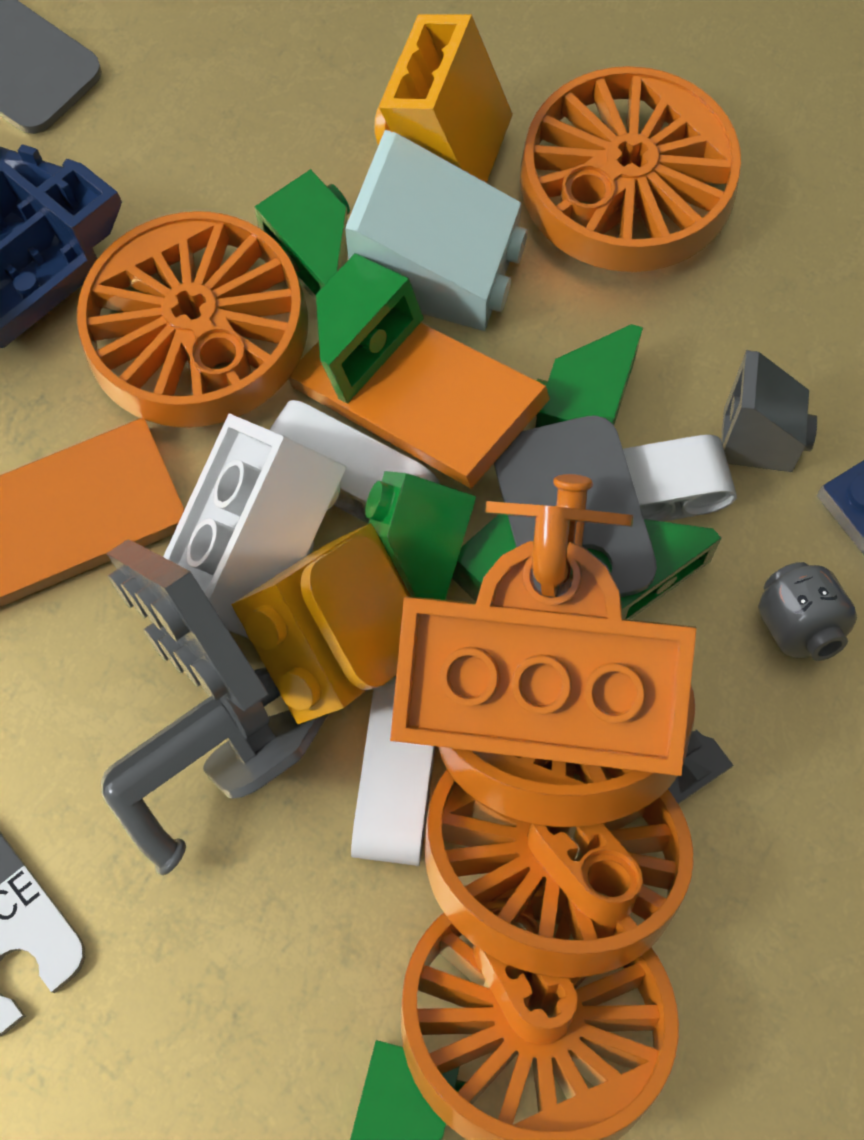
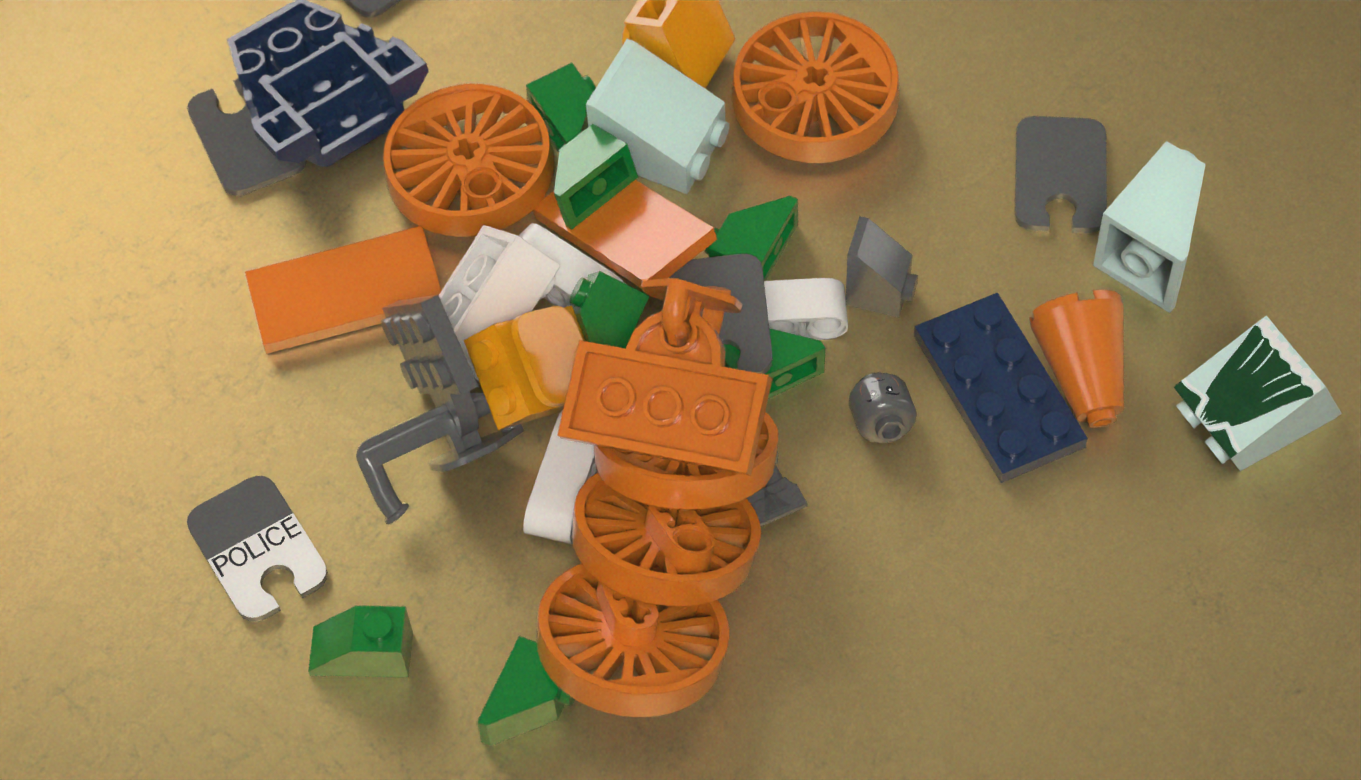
camera: 10 degrees right, 10 degrees down
none -> green slope [308,606,413,678]

